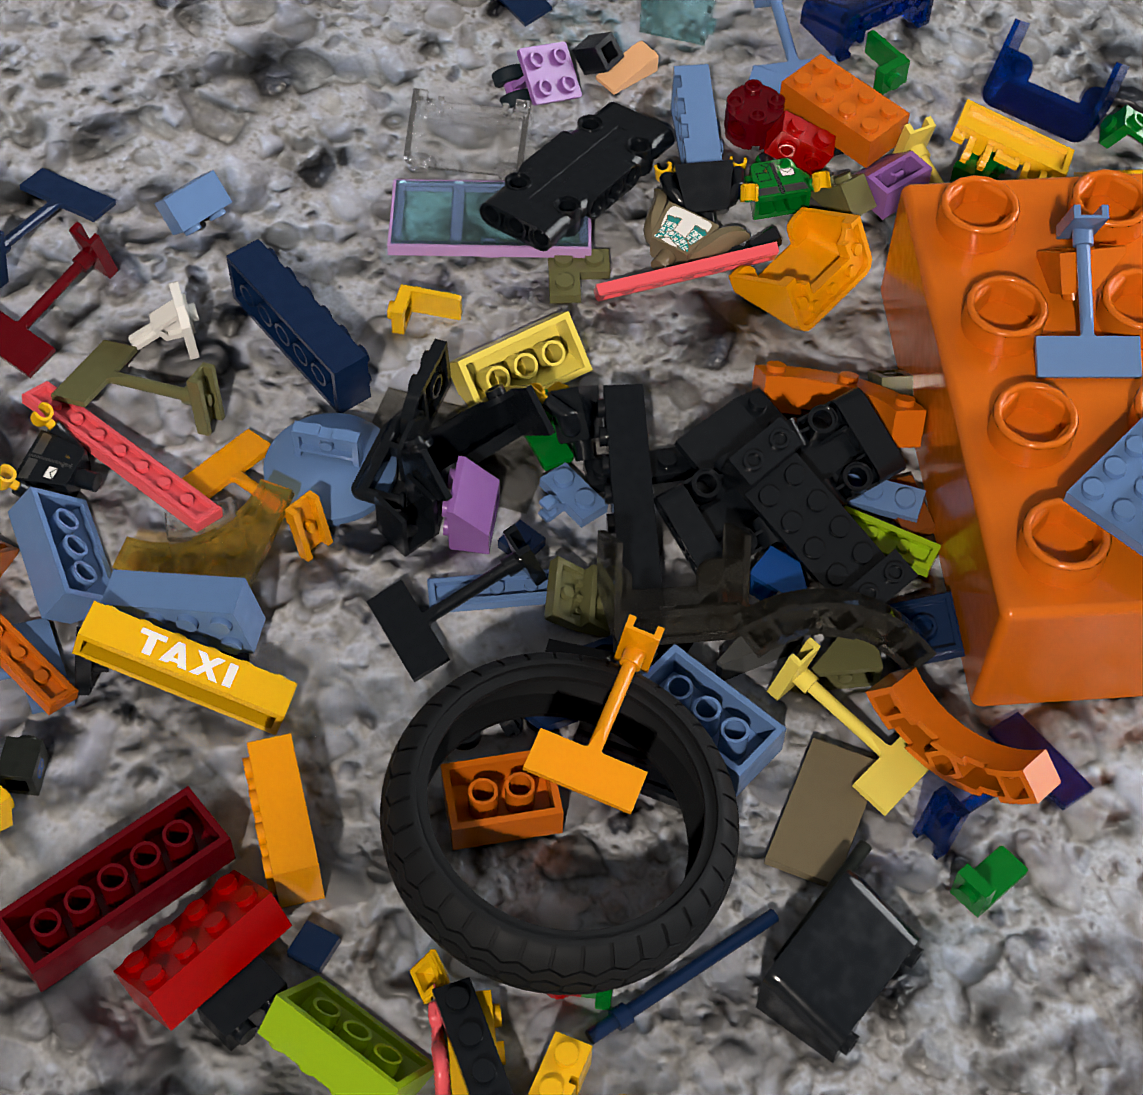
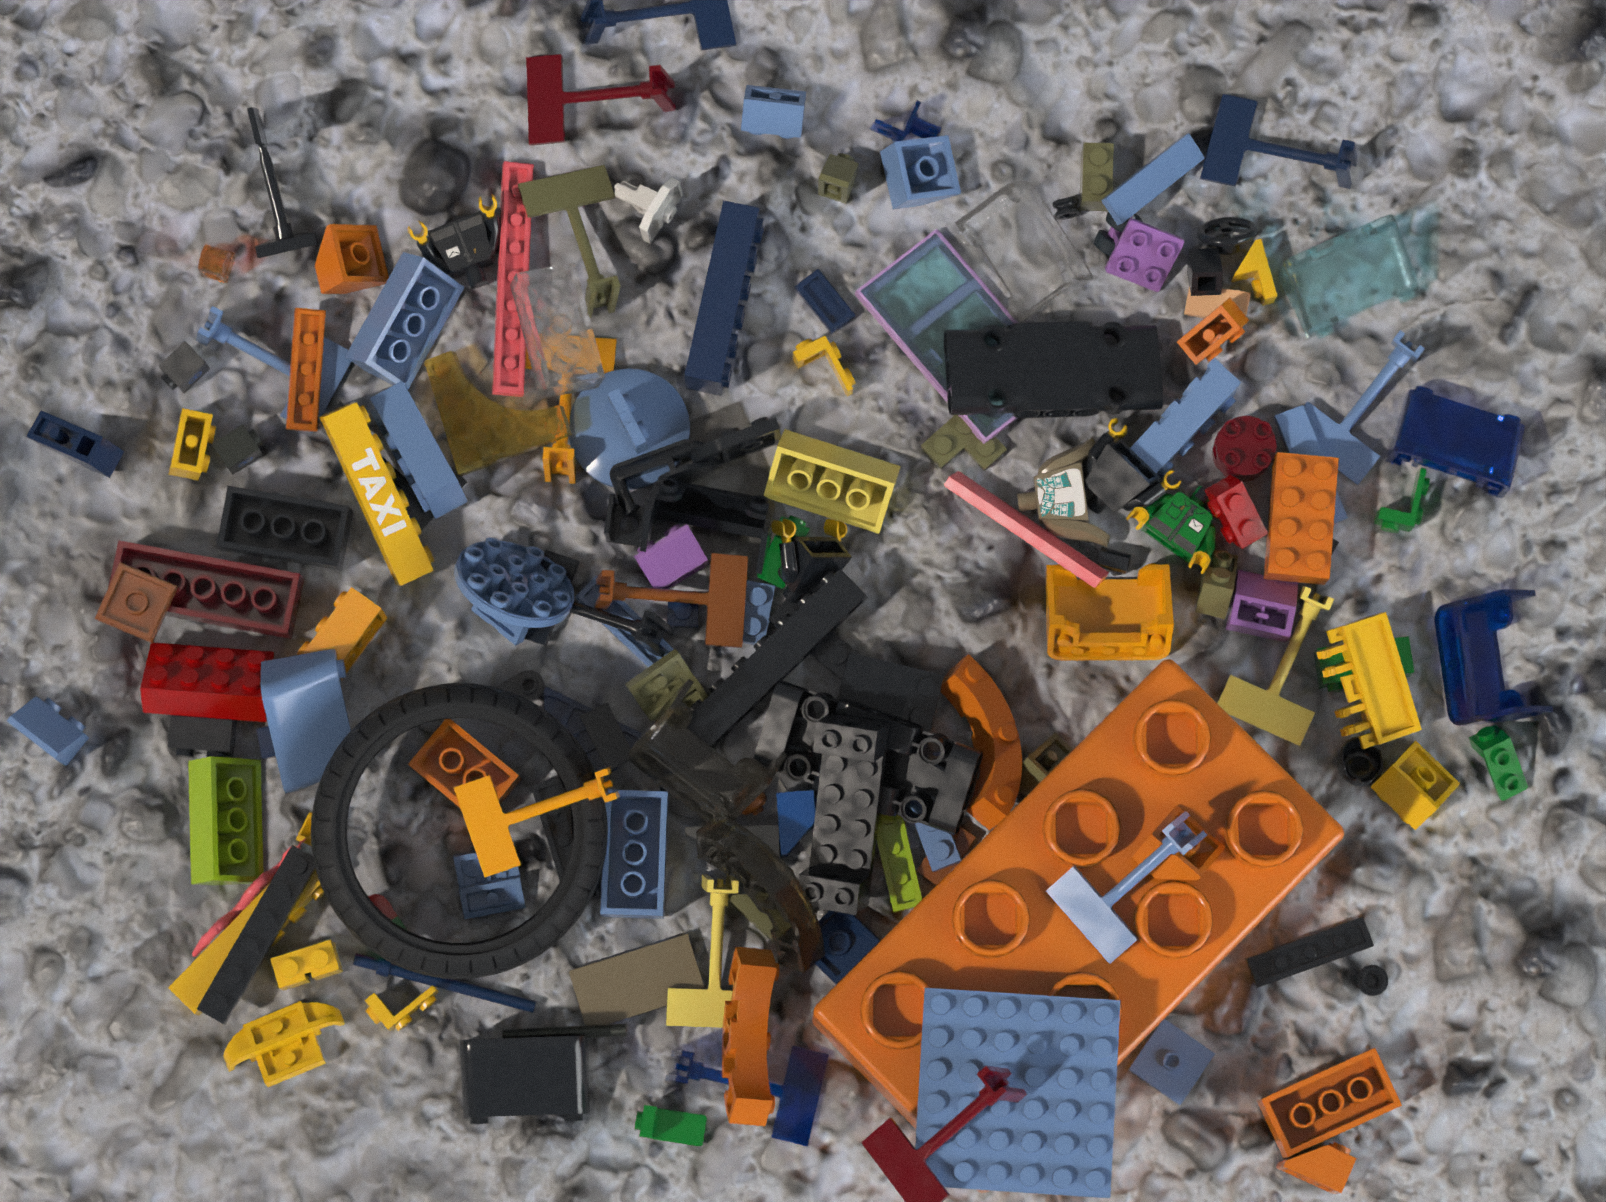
camera: 50 degrees right, 25 degrees up
none -> dark orange tile [94,562,178,644]
none -> black brick [216,486,353,571]
none -> medium blue windscreen [260,649,351,793]
none -> yellow bracket [364,985,439,1031]
none -> medium blue slope [453,843,526,919]
none -> medium blue bracket [454,537,575,646]
none -> clear brick [510,262,605,399]
none -> dark orange piece [594,553,748,648]
none -> dark blue tile [794,269,856,335]
none -> olive slope [818,153,859,204]
none -> clear blue bracket [869,100,942,142]
none -> medium blue slope [880,135,961,210]
none -> black bush [1052,197,1081,220]
none -> olive brick [1079,142,1114,212]
none -> medium blue tile [1101,133,1205,225]
none -> orange brick [1177,297,1249,365]
none -> black piece [1197,217,1257,255]
none -> yellow slope [1231,239,1277,306]

